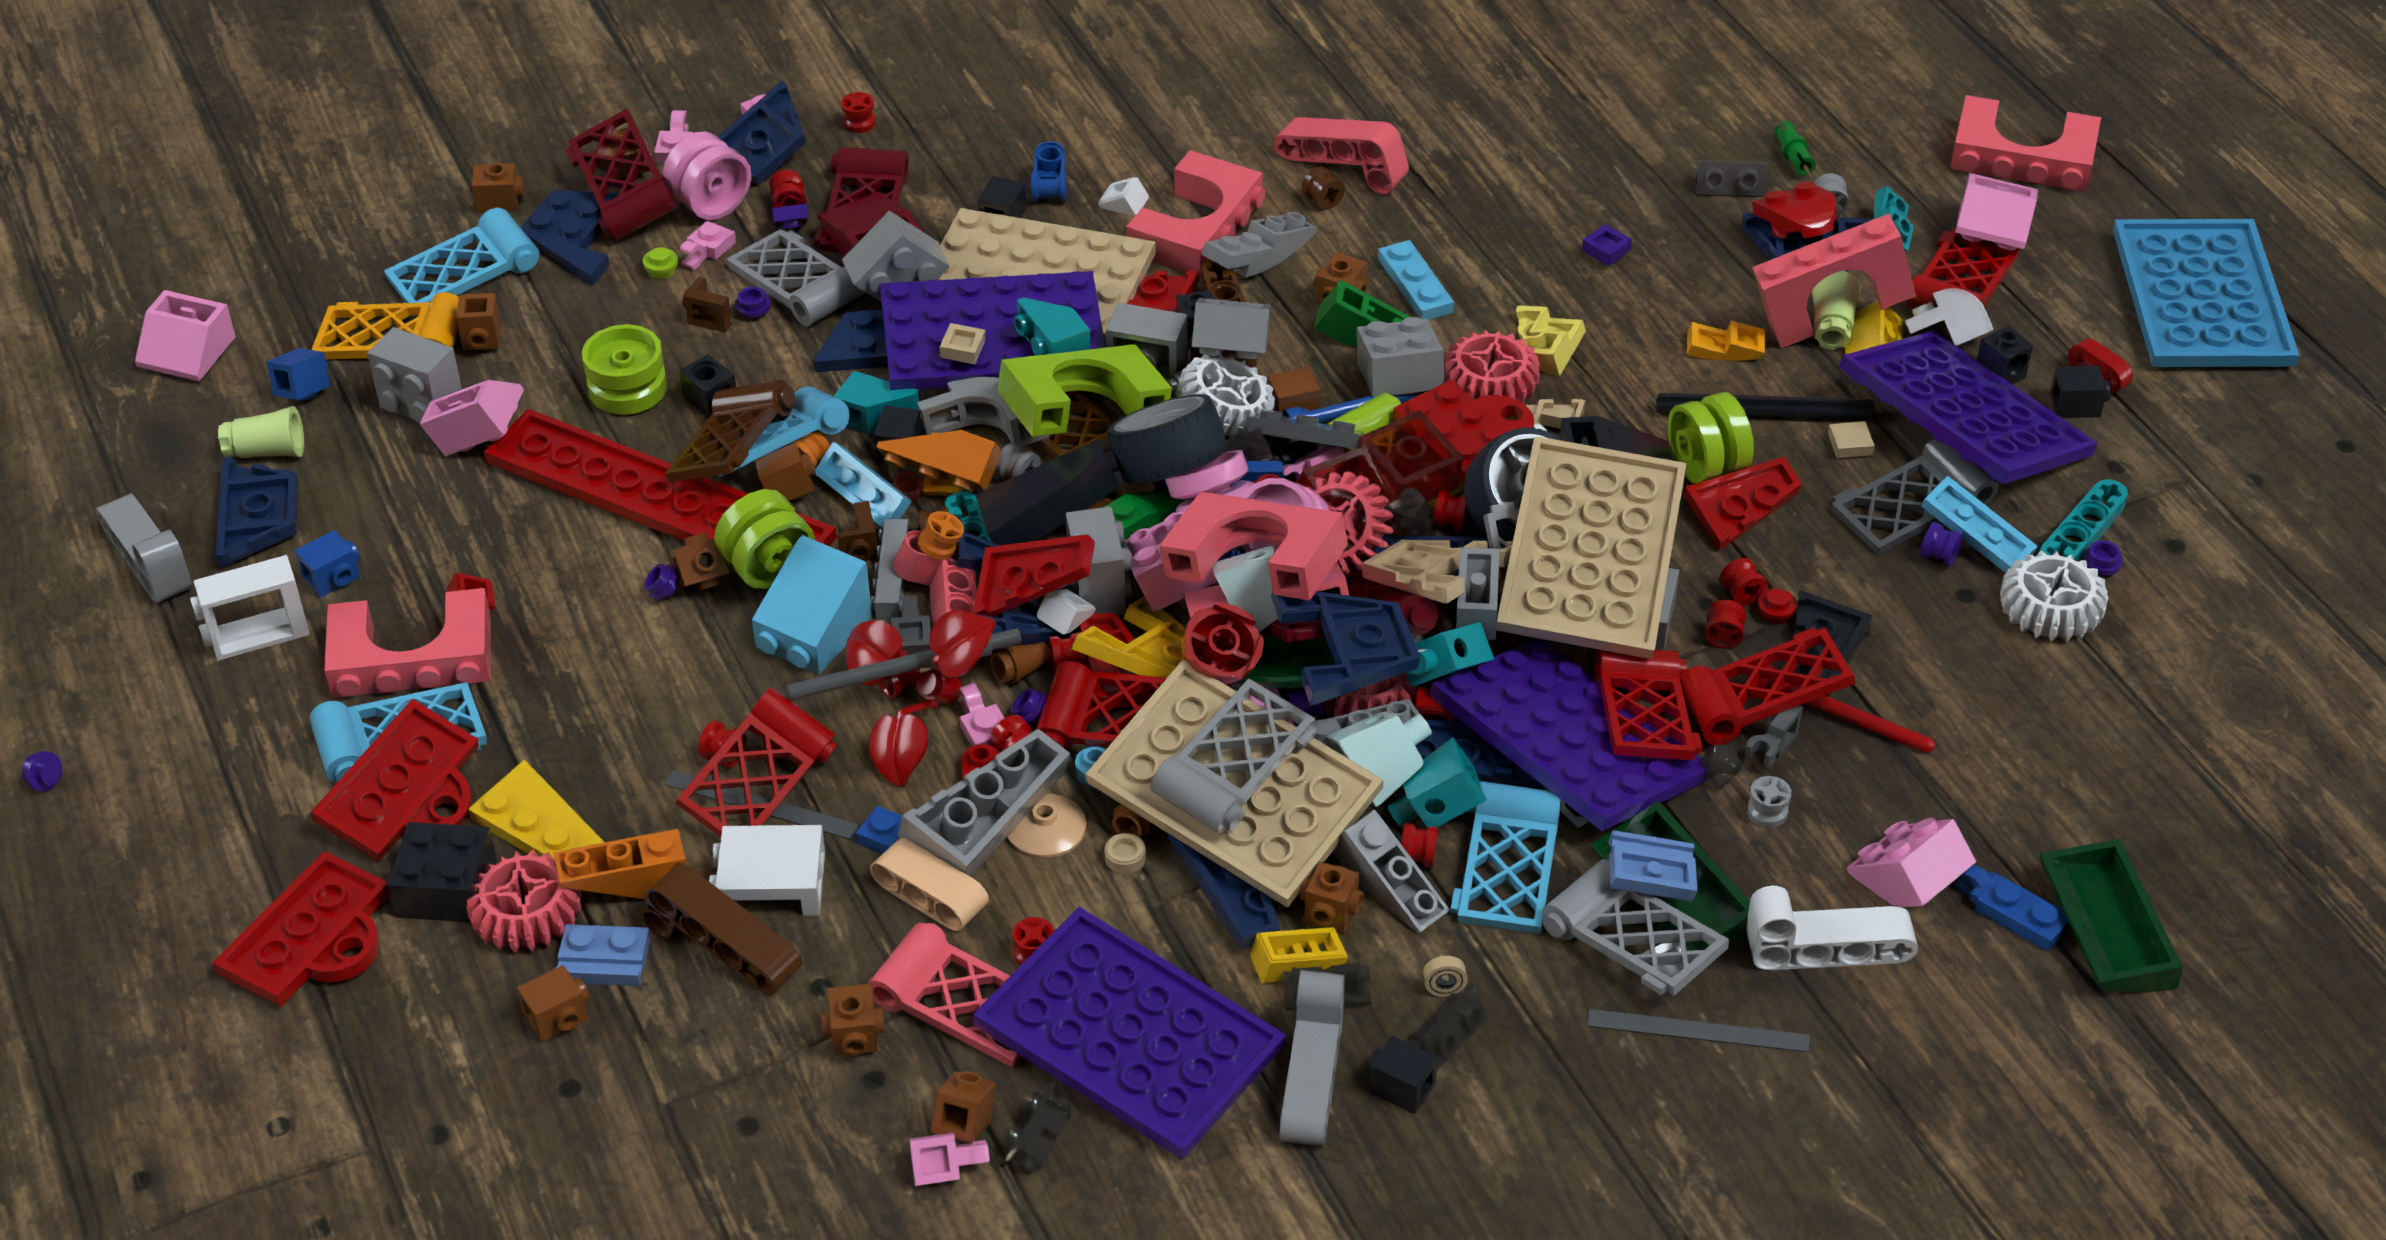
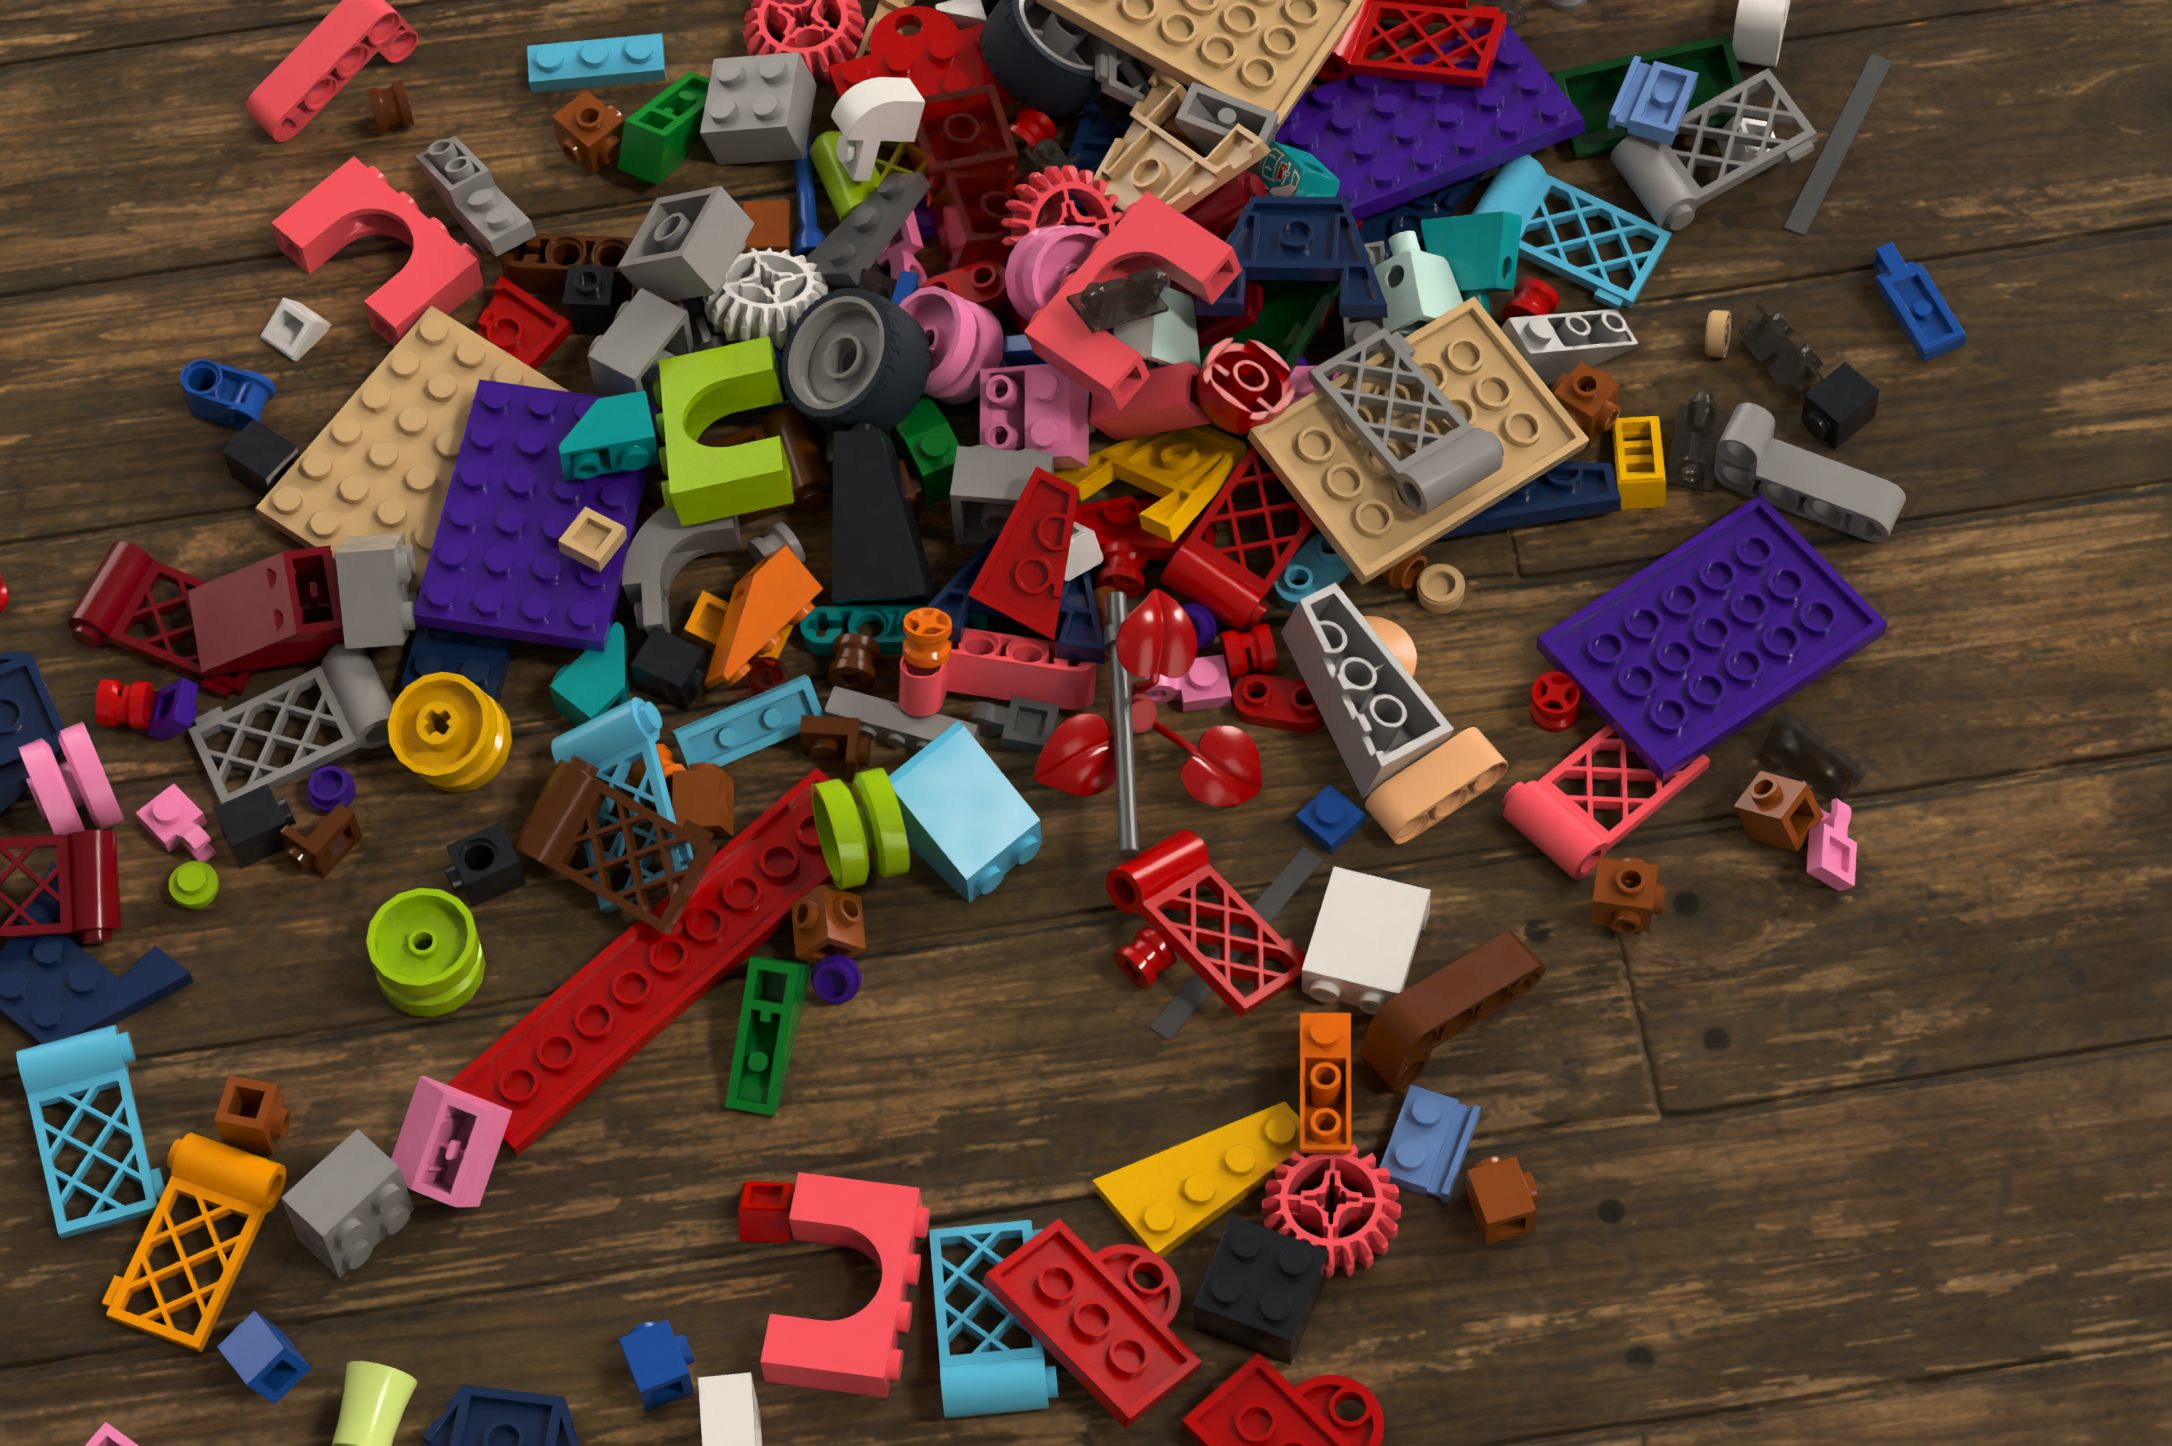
camera: 70 degrees left, 15 degrees up
none -> black brick [213,784,296,869]
none -> yellow wheel [387,672,512,793]
none -> green slope [725,956,810,1116]
none -> white brick [831,77,925,181]
none -> clear smoke hinge [1066,266,1169,333]
none -> blue hinge [1872,242,1966,362]

